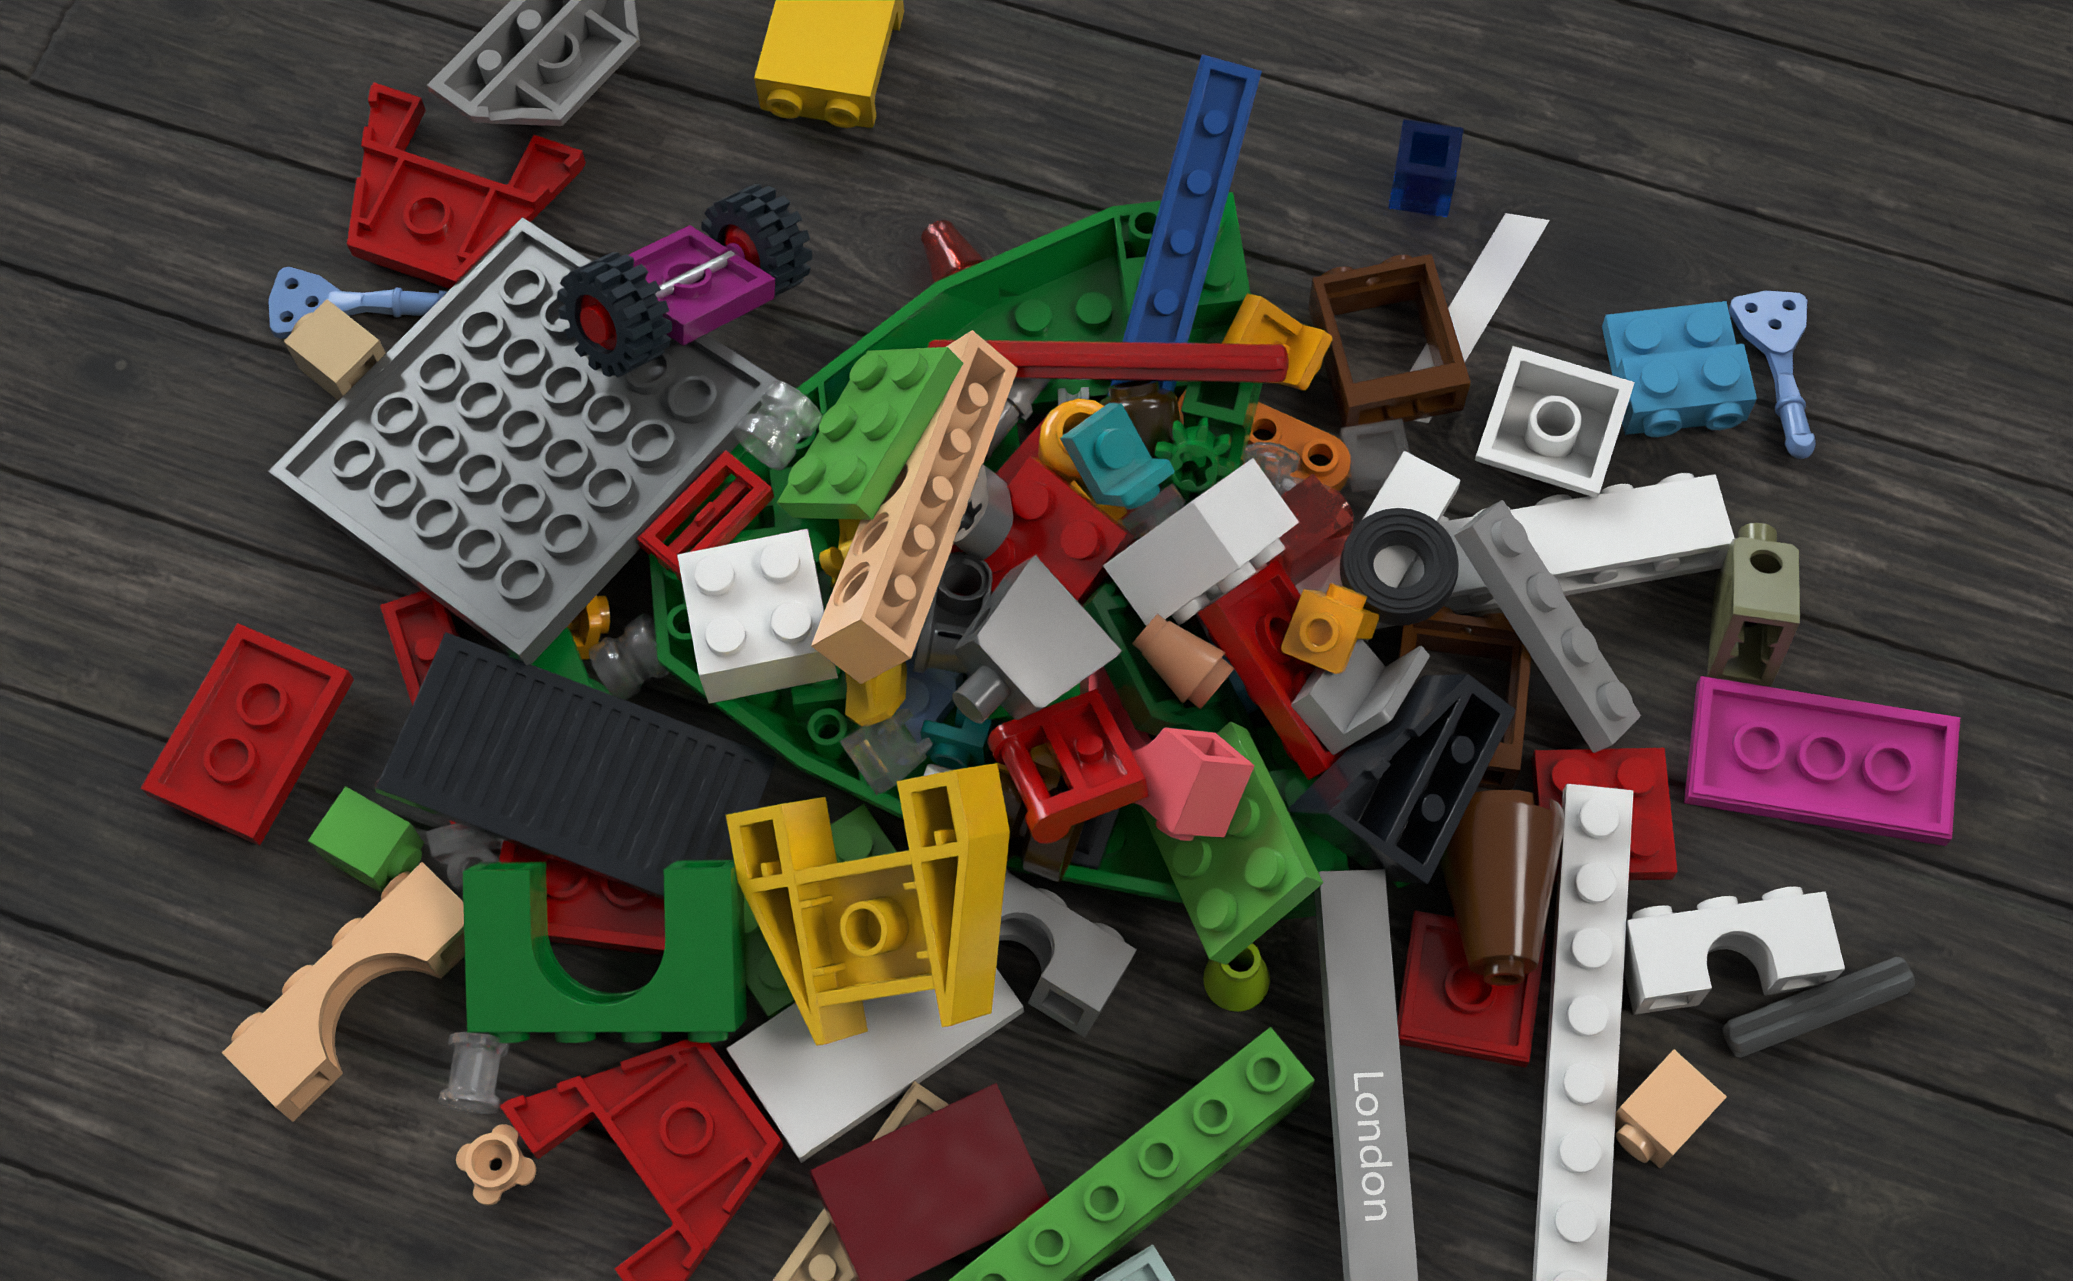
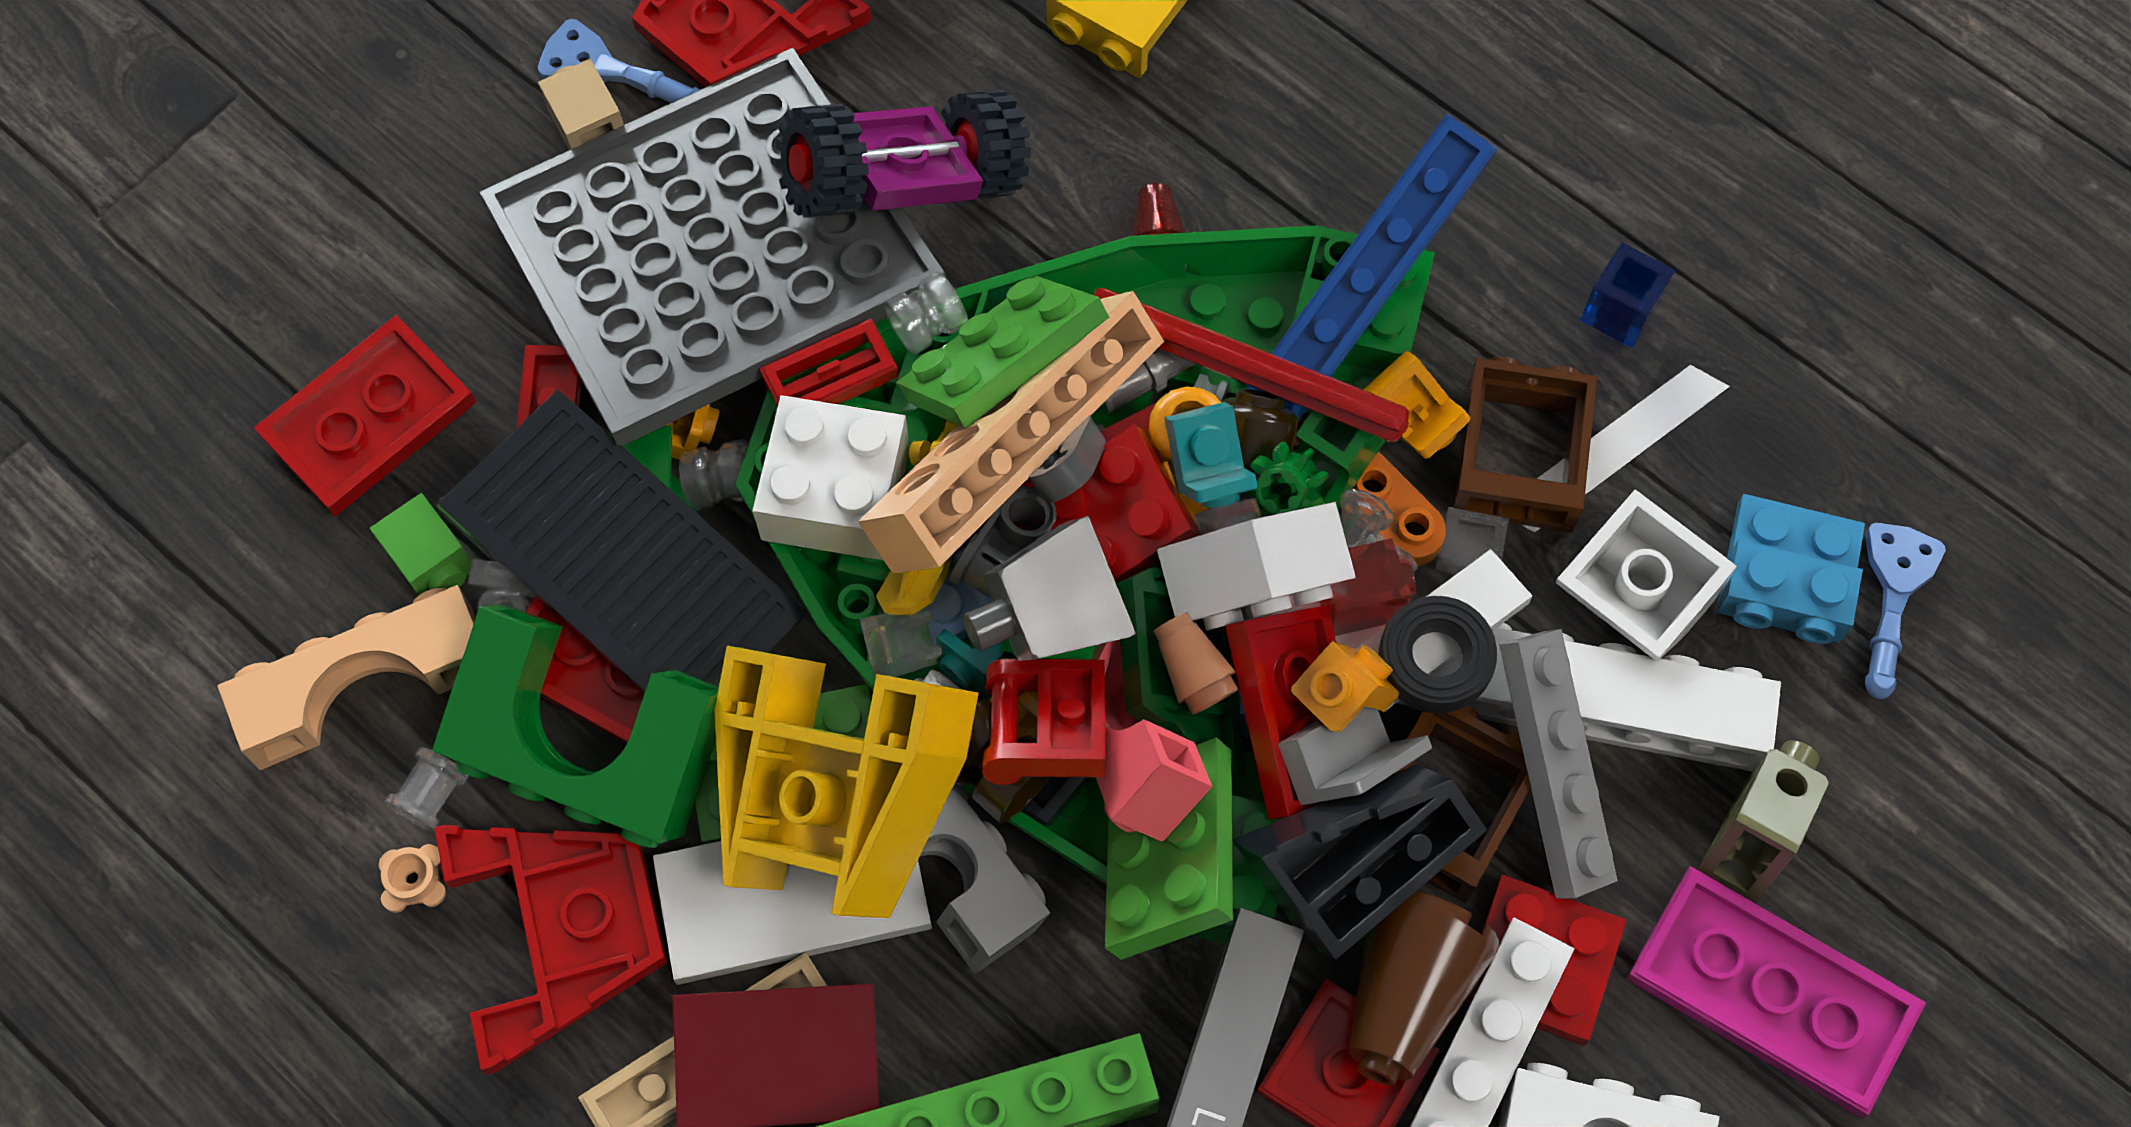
camera: 20 degrees right, 0 degrees up
lime cone [1203,943,1270,1012] -> none

